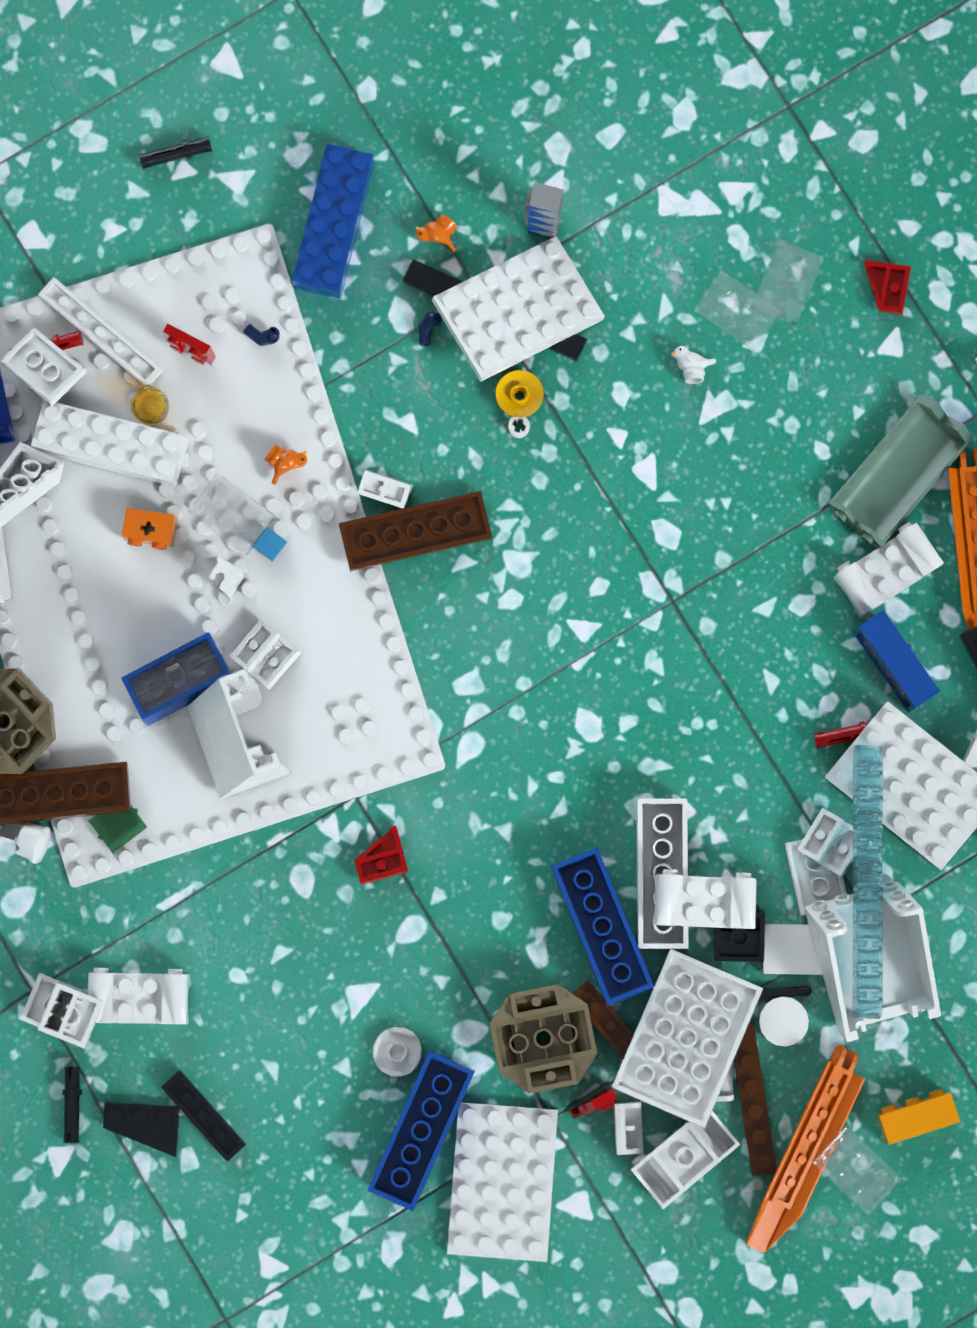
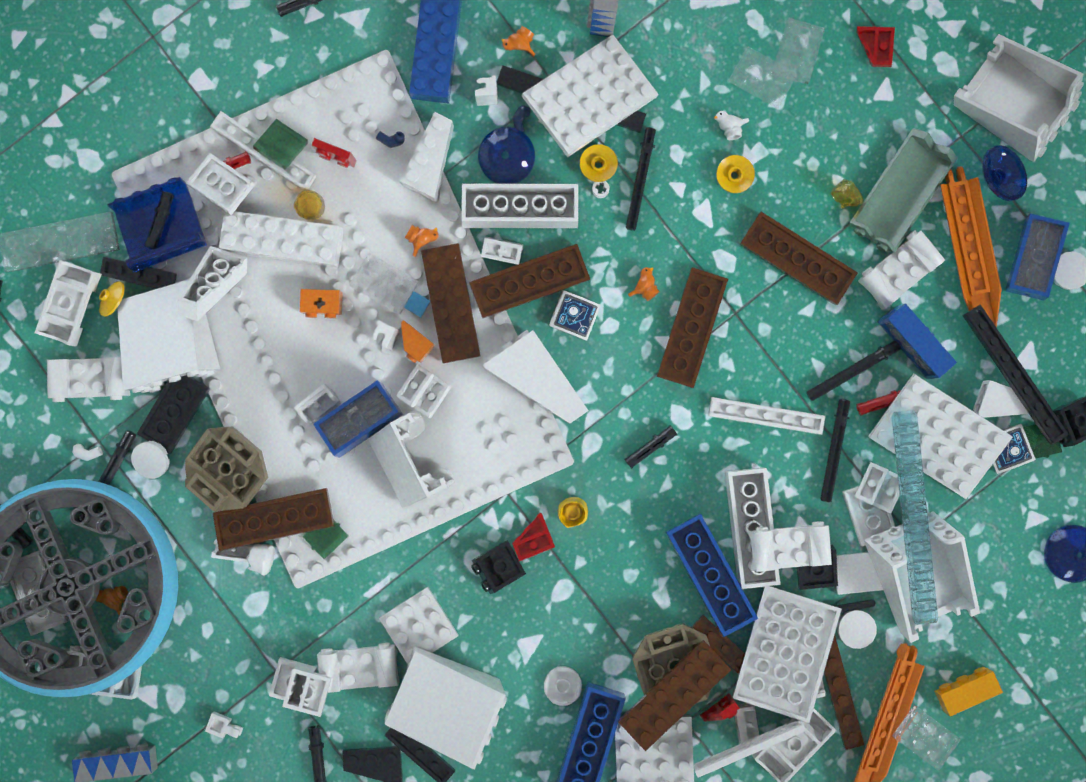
camera: 10 degrees left, 5 degrees up
none -> clear green tile [253,119,308,170]
none -> white hinge [293,384,340,424]
none -> white plate [379,587,459,664]
none -> white windscreen [384,646,507,770]
none -> white wedge [400,112,454,202]
none -> orange slope [401,320,435,363]
none -> reddish brown plate [421,243,481,364]
none -> white brick [462,184,578,228]
none -> black plate [471,540,526,594]
none -> white hinge [475,75,498,106]
none -> clear blue dish [478,127,535,184]
none -> white windscreen [483,330,588,423]
none -> slope [549,290,601,341]
none -> yellow hair [557,497,588,528]
none -> reddish brown plate [618,640,731,751]
none -> black pin [624,425,678,469]
none -> black axle [626,127,656,231]
none -> orange animal [628,267,659,301]
none -> reddish brown plate [657,267,728,388]
none -> white tile [694,719,806,778]
none -> white tile [708,397,825,435]
none -> yellow dish [716,155,755,193]
none -> reddish brown plate [739,212,858,305]
none -> black axle [806,340,901,401]
none -> black axle [820,399,850,503]
none -> clear yellow hair [831,179,863,209]

